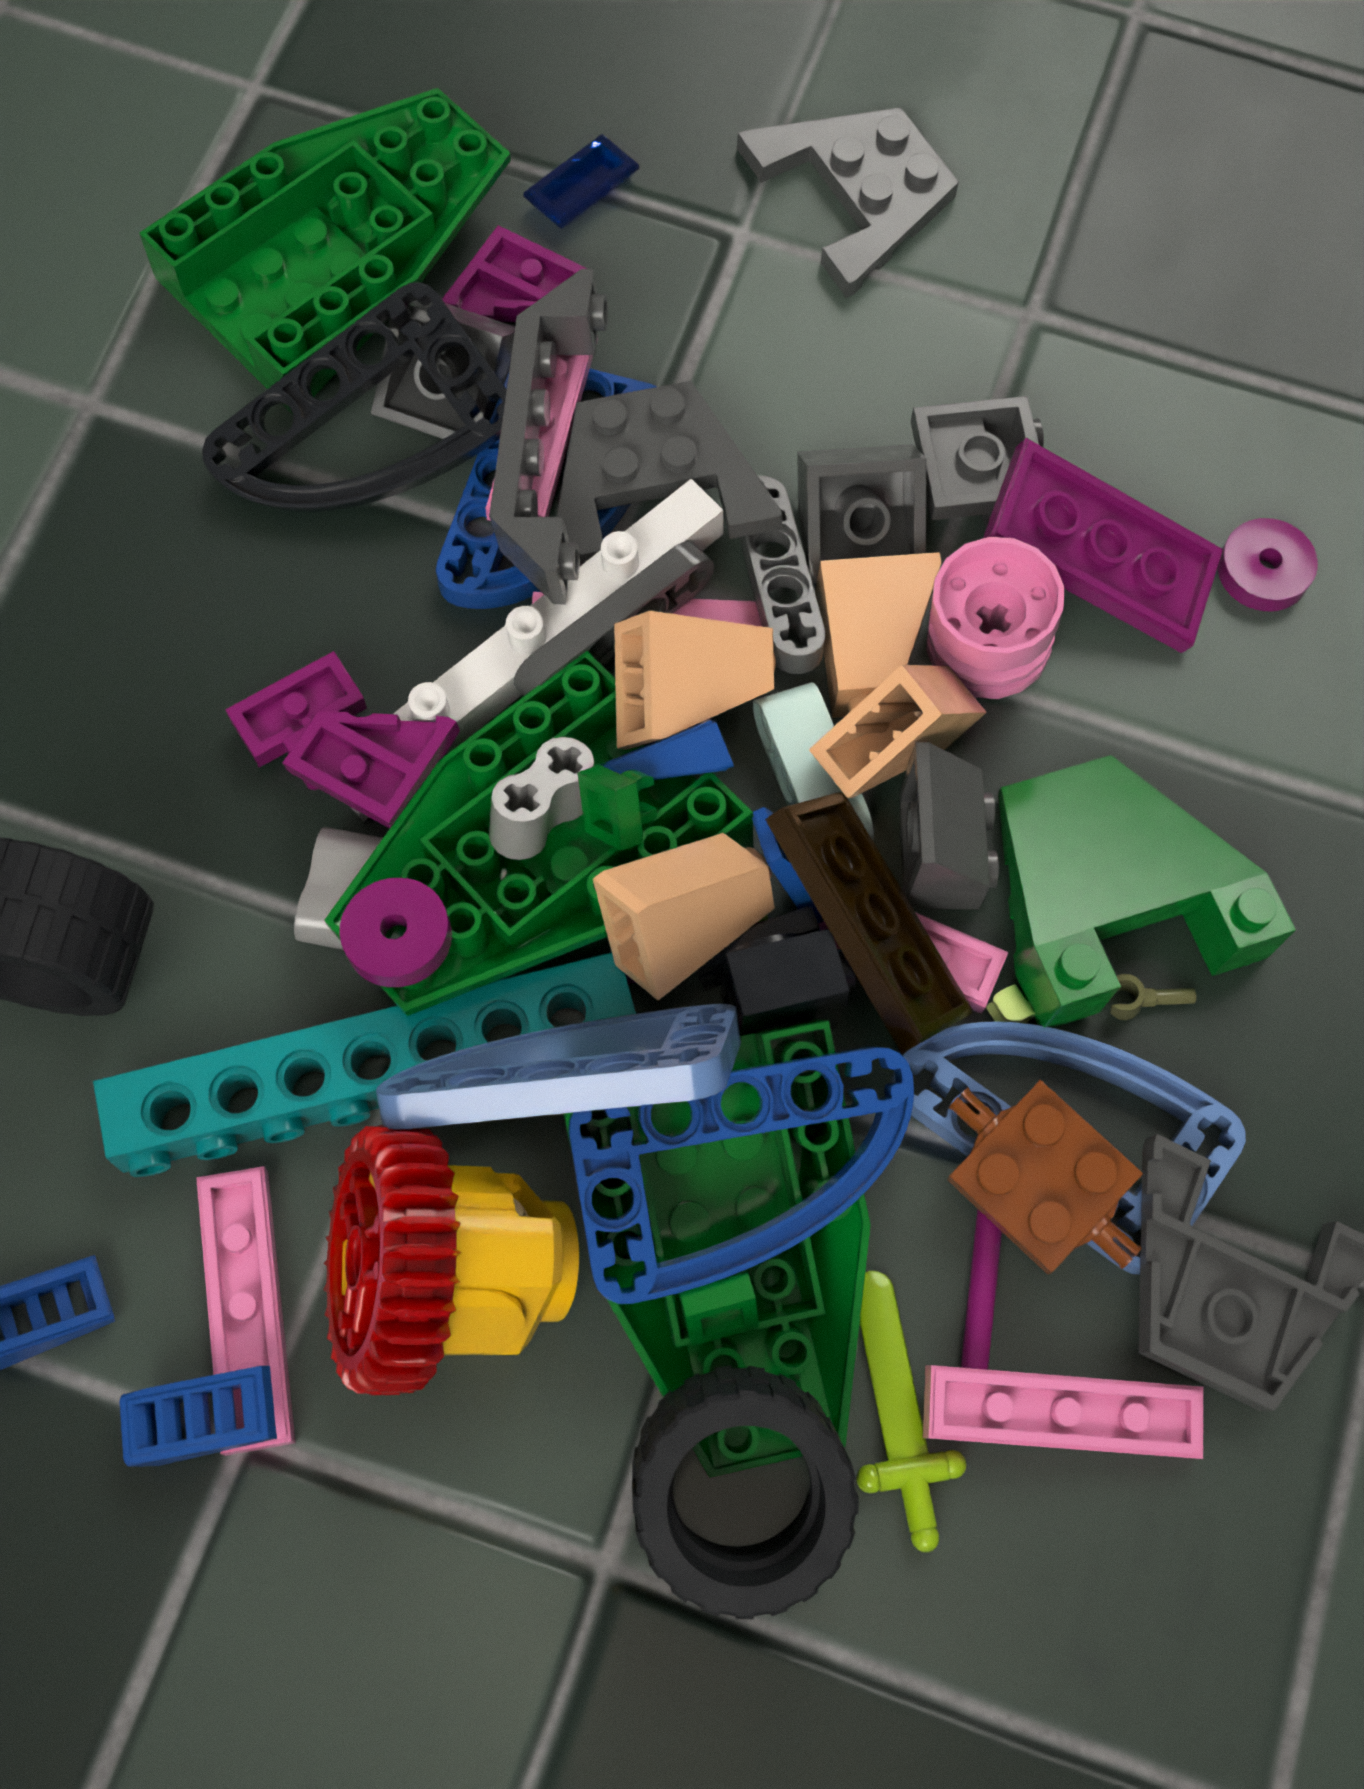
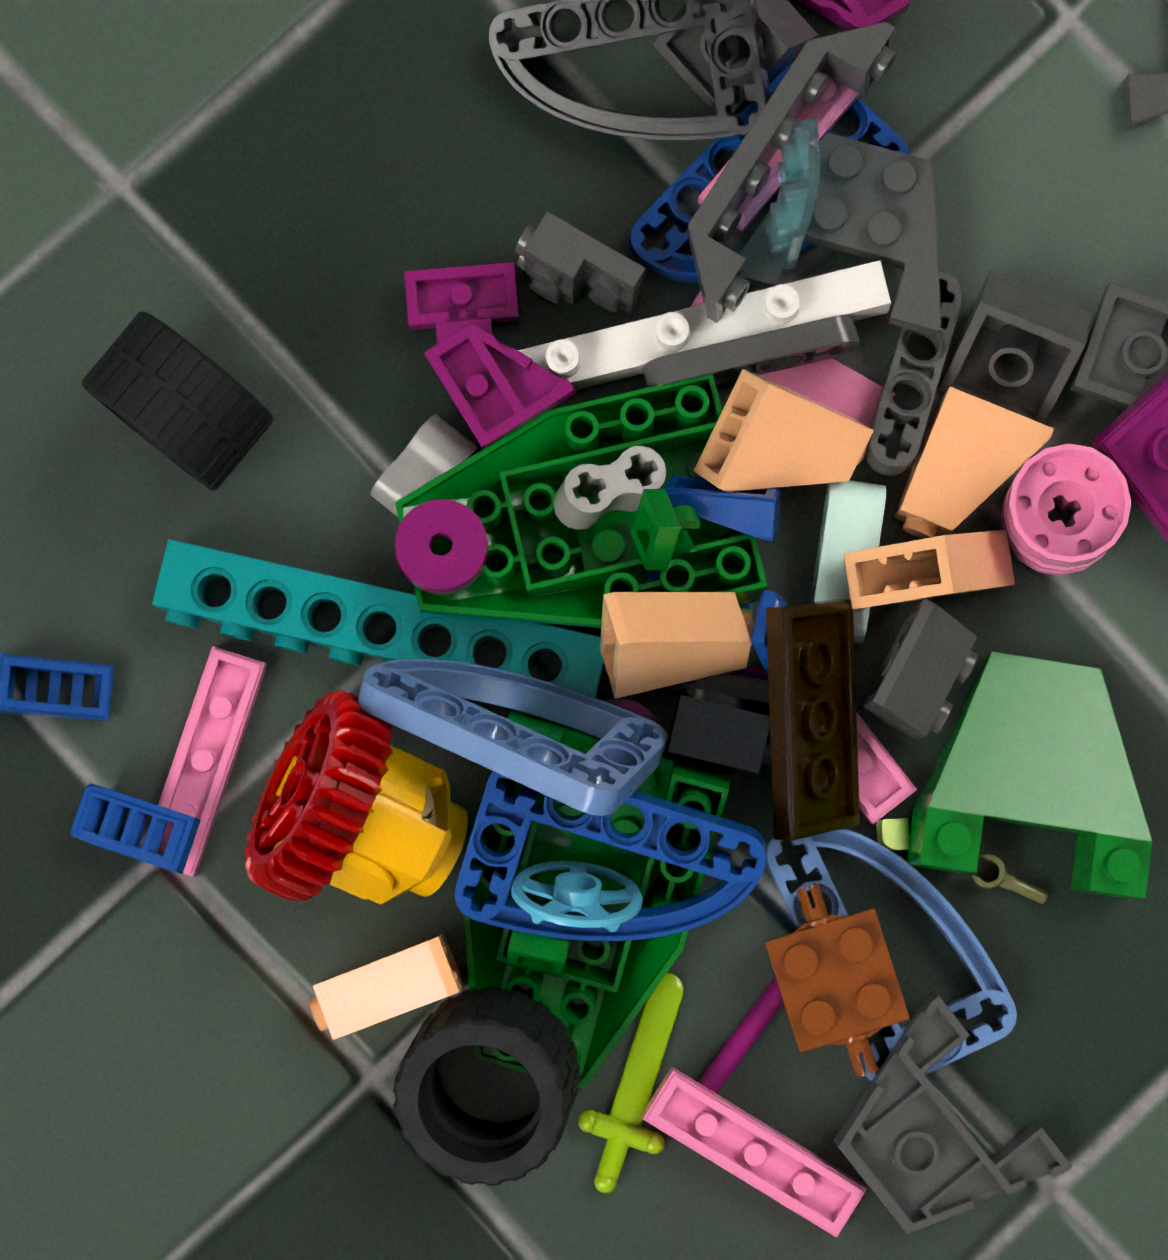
camera: 30 degrees right, 15 degrees up
none -> light nougat slope [309,933,465,1040]
none -> medium azure wheel [511,861,643,932]
none -> dark grey plate [515,211,645,314]
none -> clear light blue slope [766,118,820,269]

